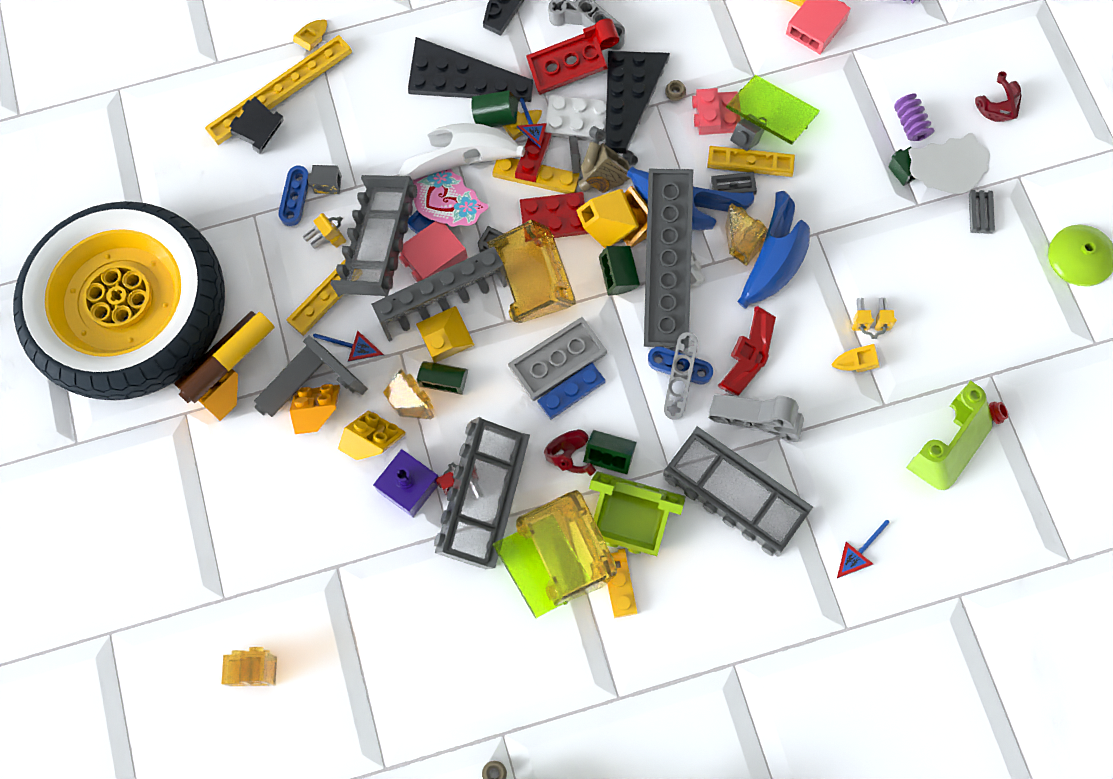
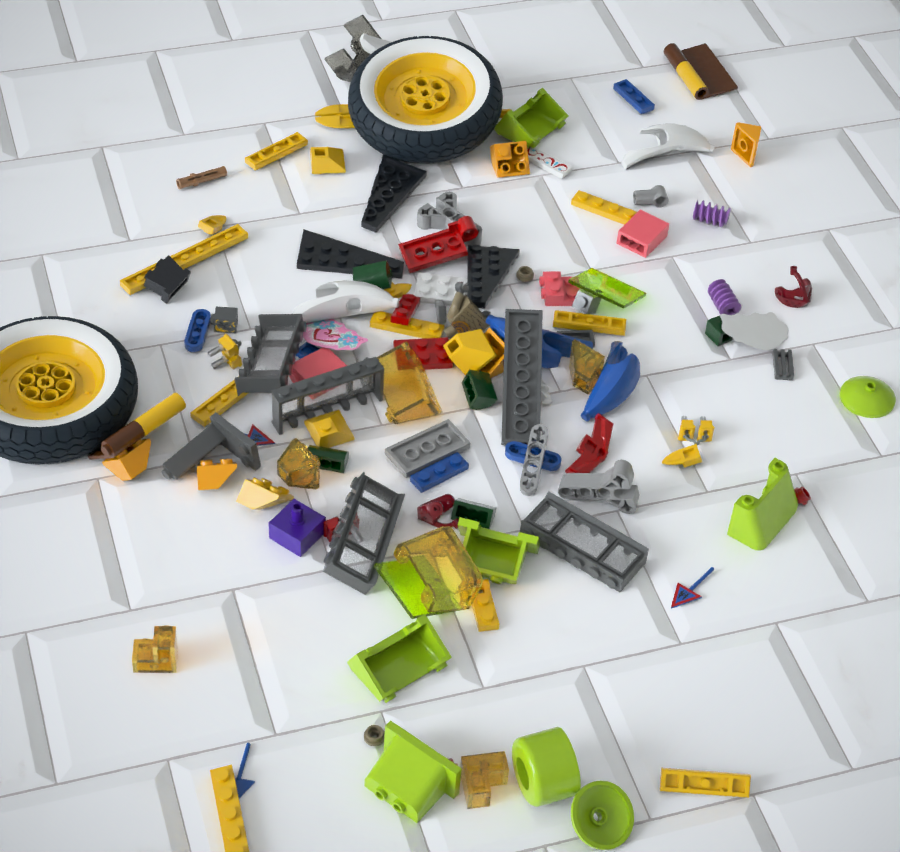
camera: 10 degrees left, 25 degrees down
piece [517,98,547,147] -> none
none -> lime windscreen [347,614,452,703]

